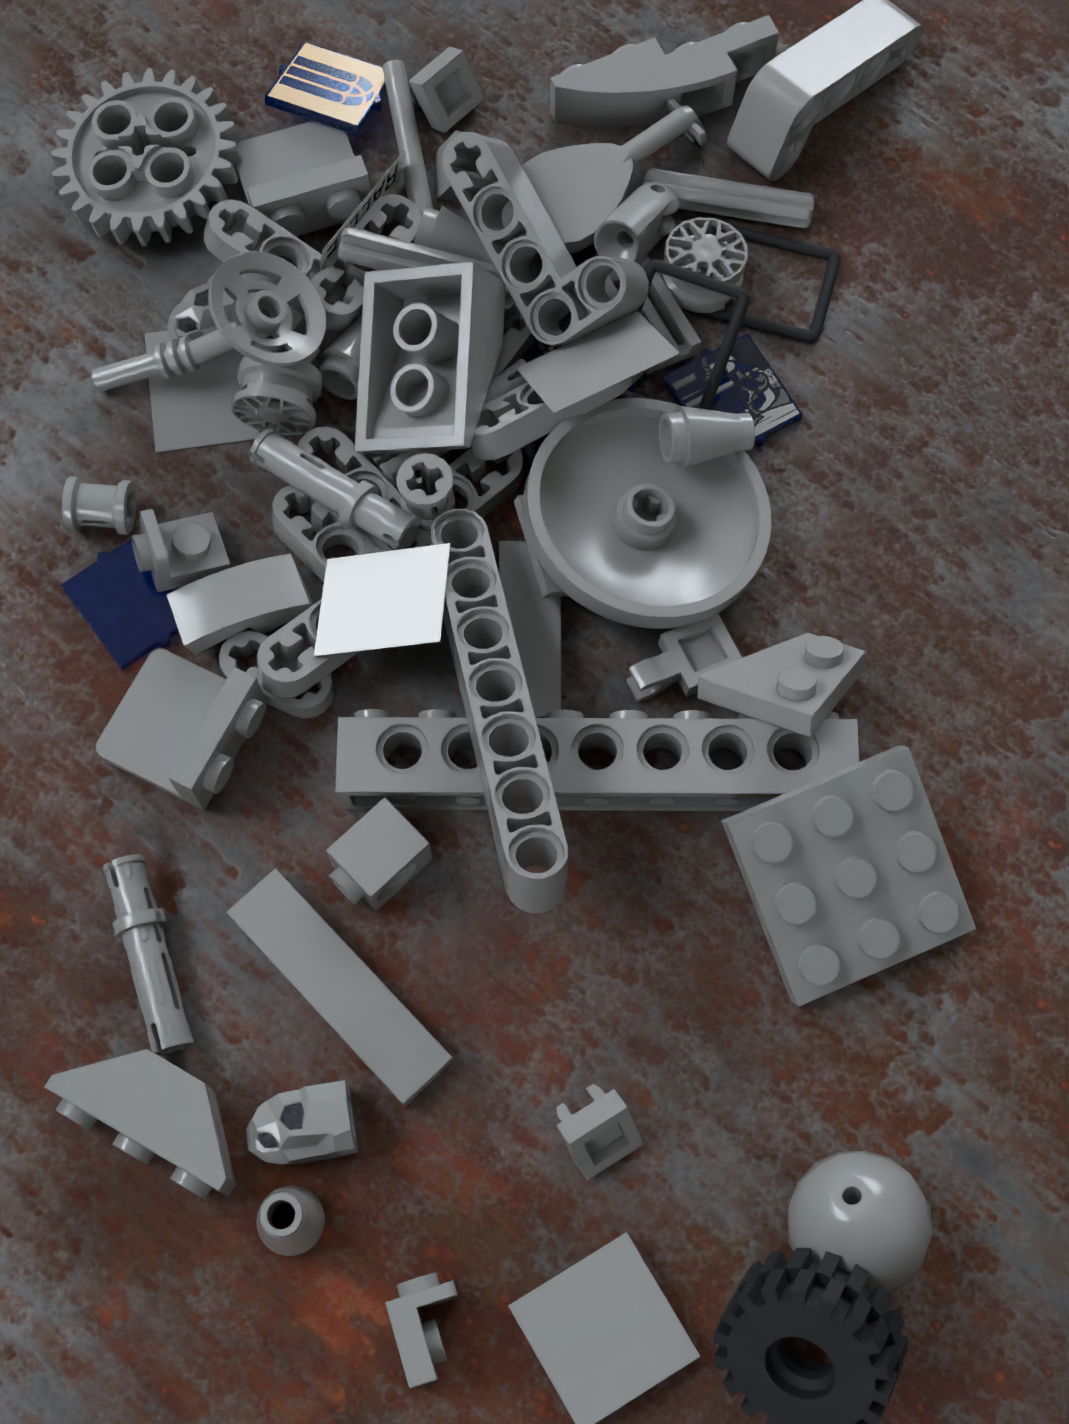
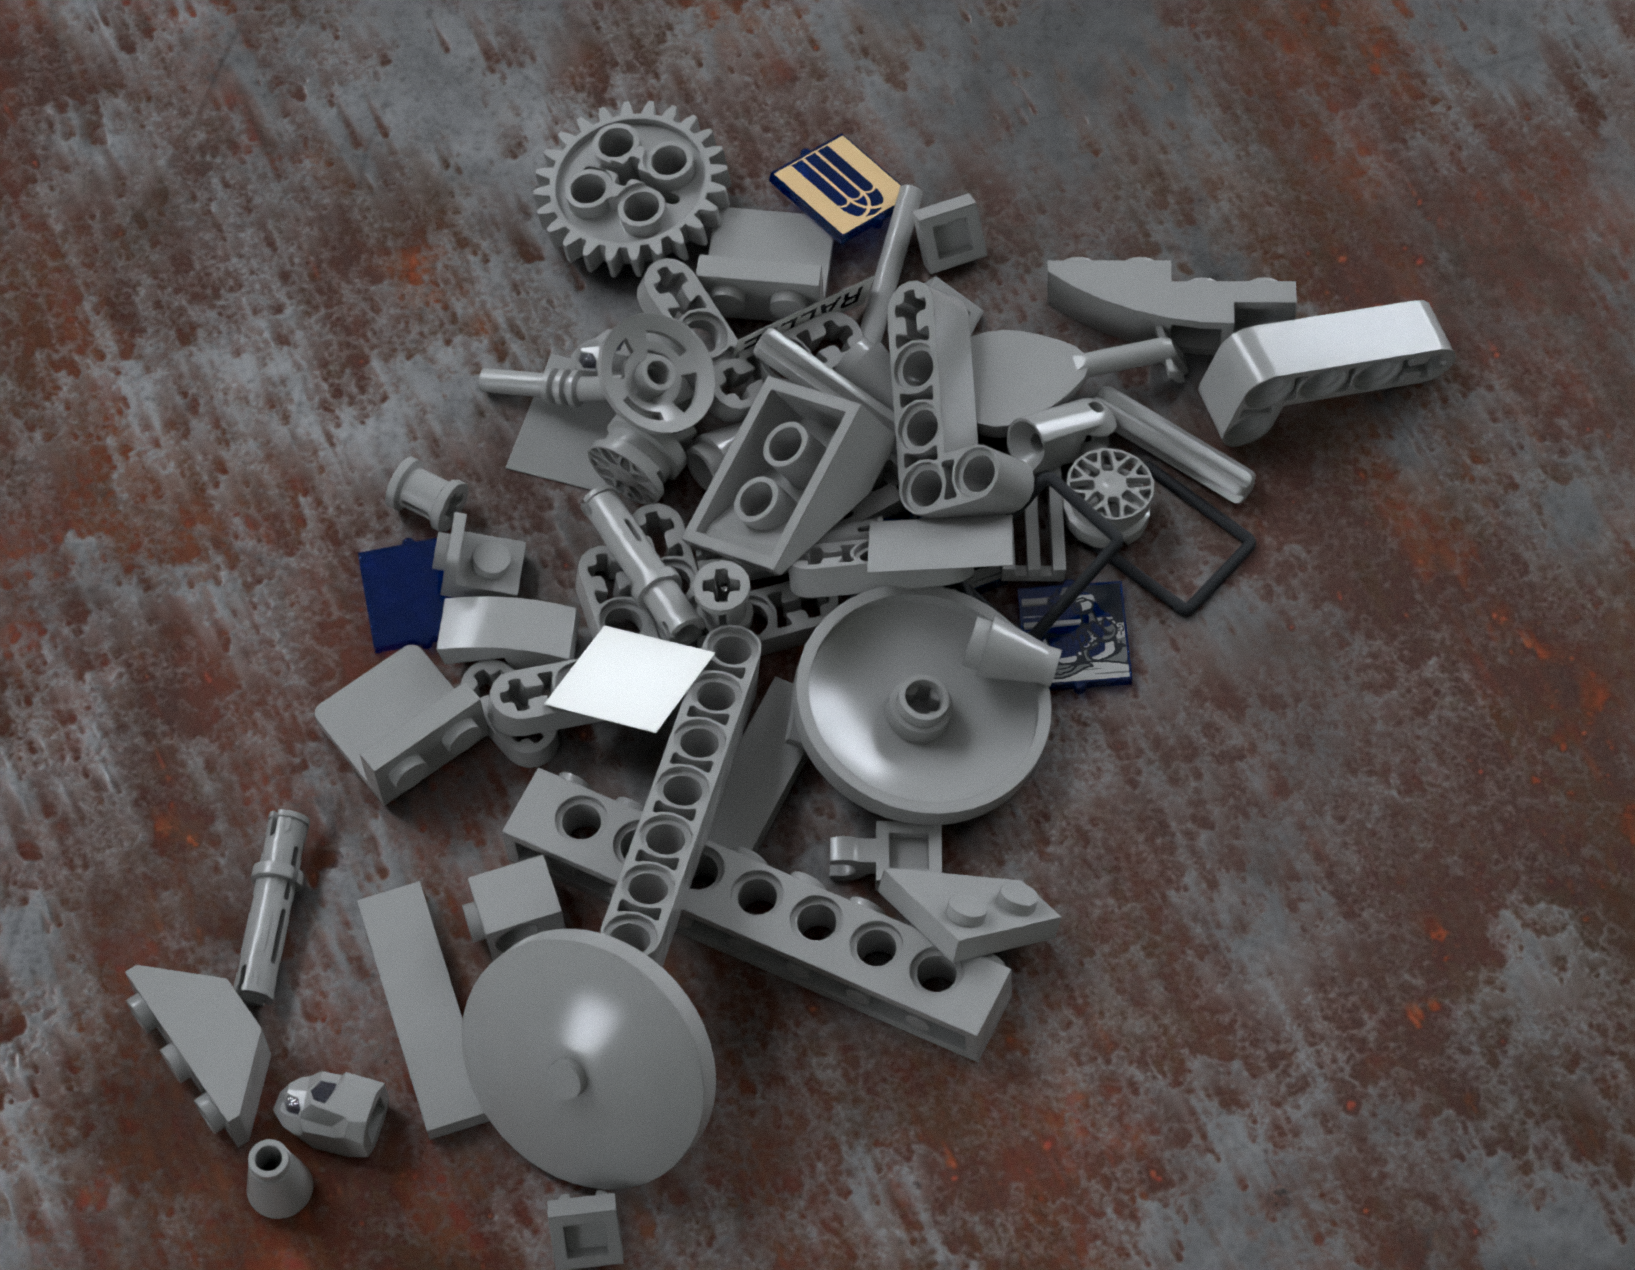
camera: 30 degrees right, 10 degrees down
light grey plate [721,745,976,1007] -> none
none -> light grey dish [462,929,716,1189]

